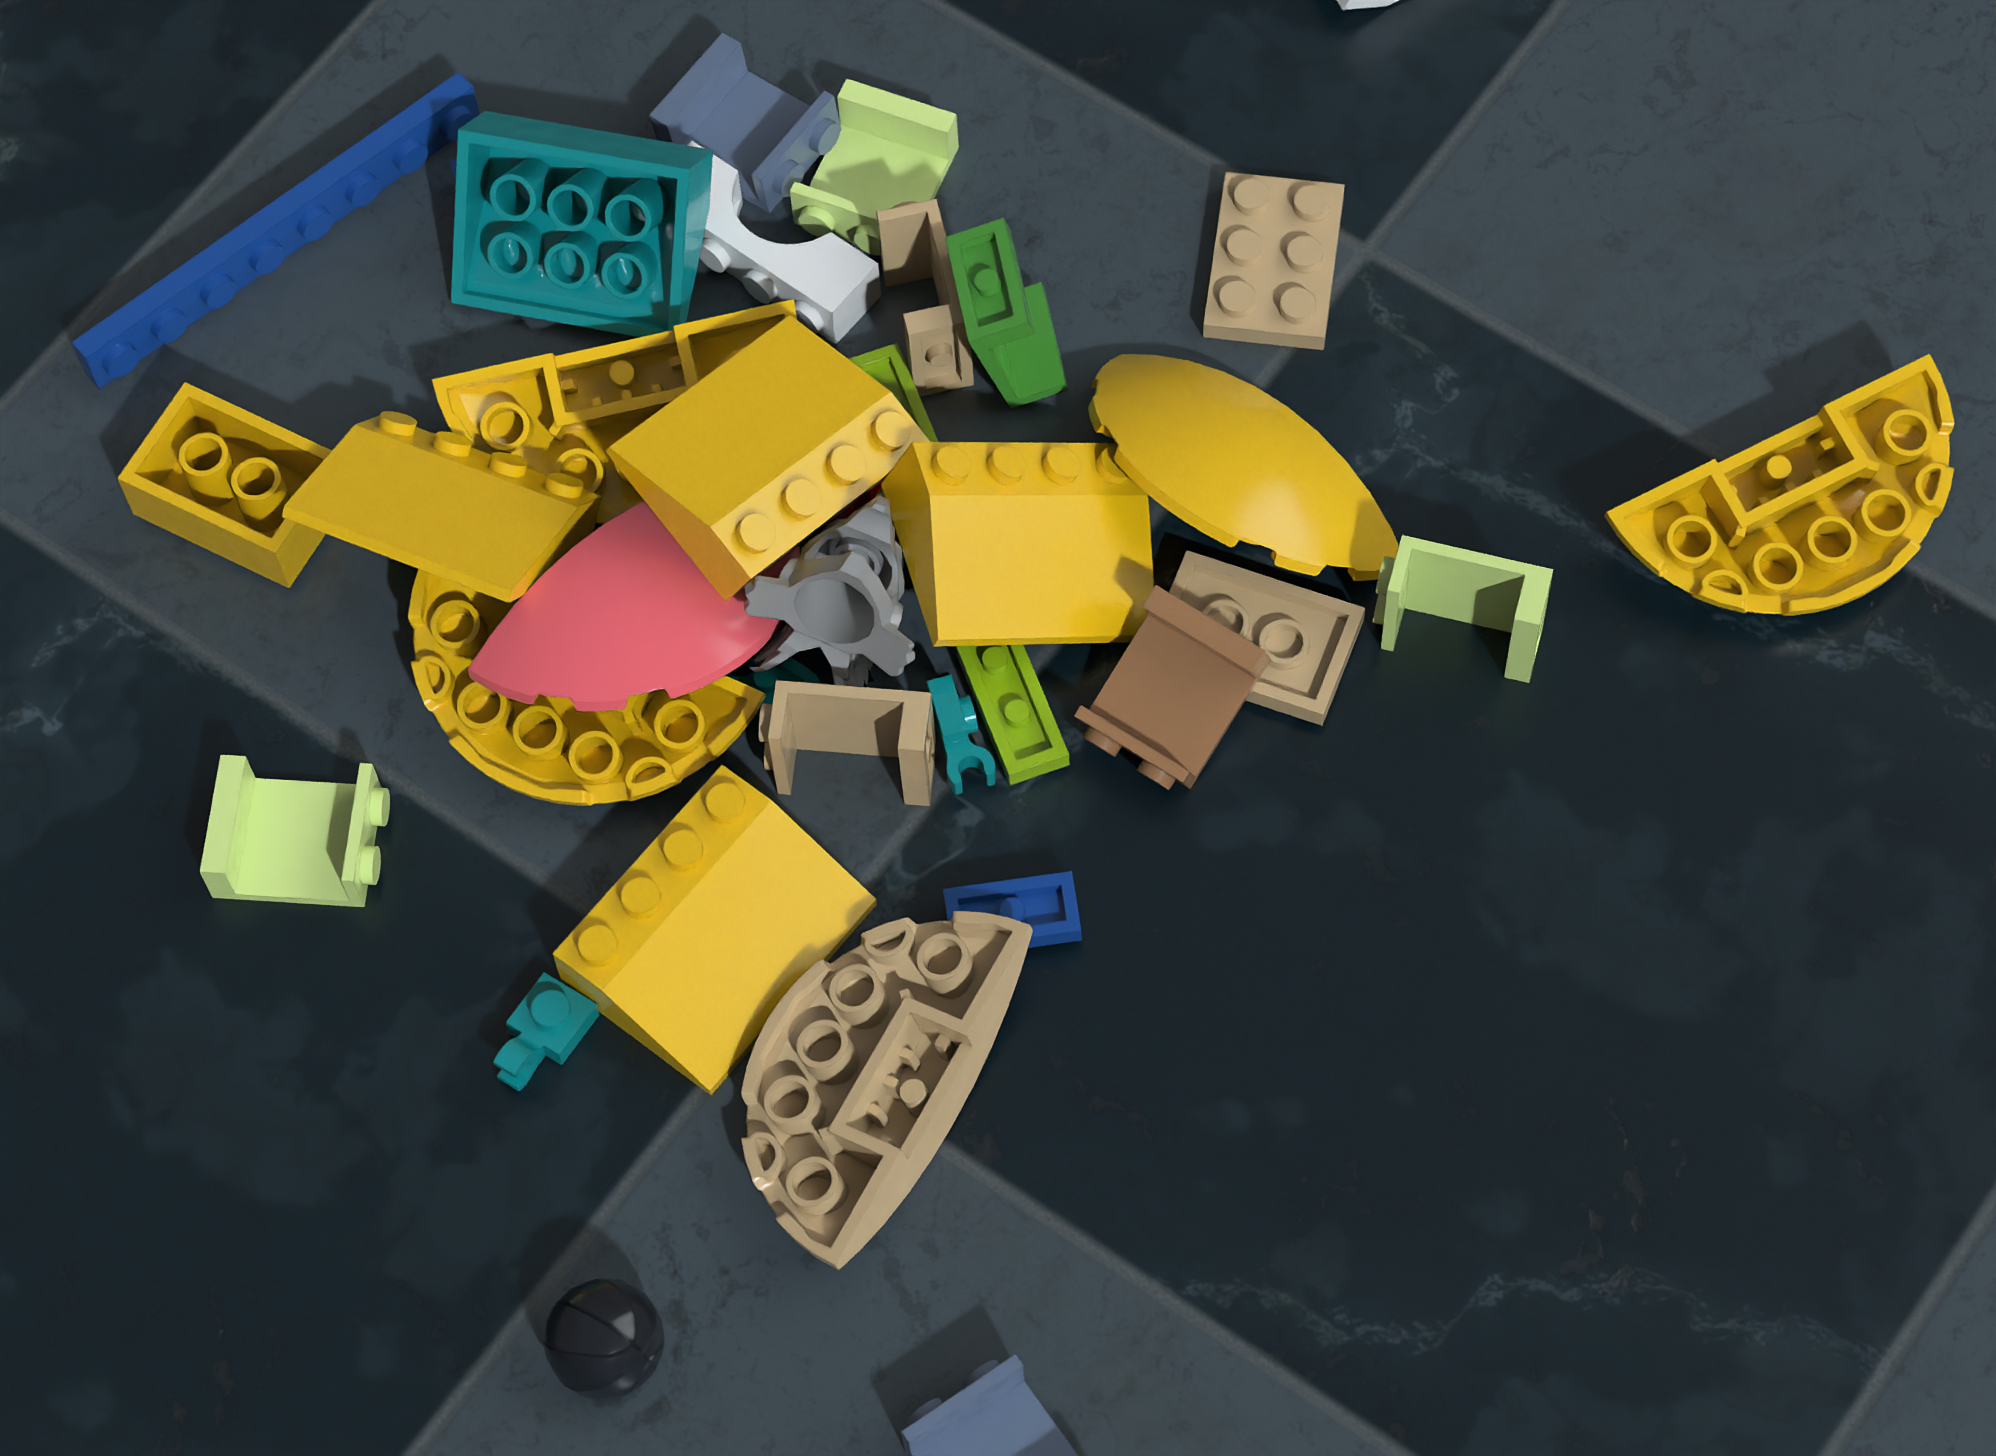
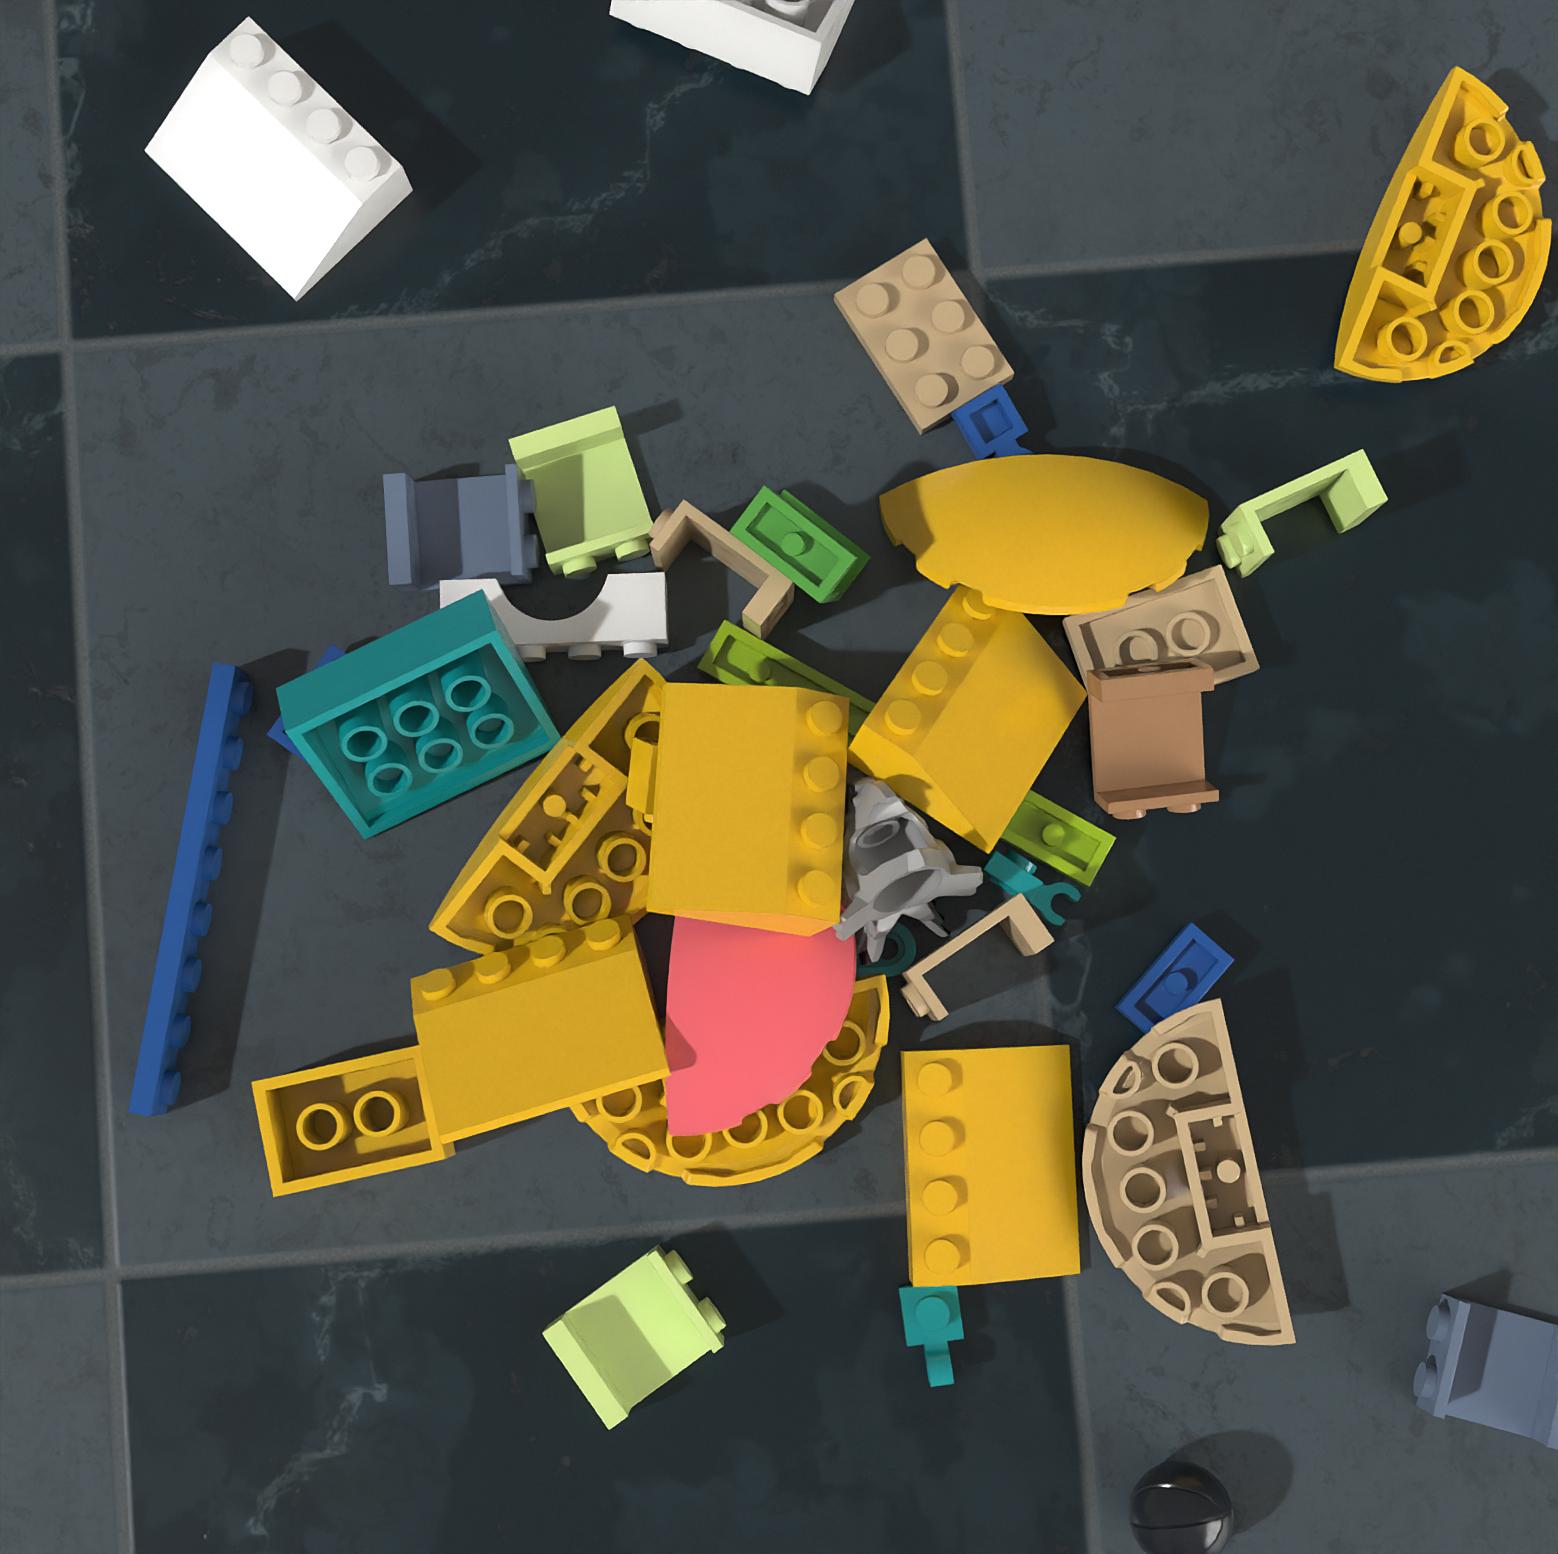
camera: 45 degrees left, 20 degrees up
none -> blue plate [950,383,1034,461]

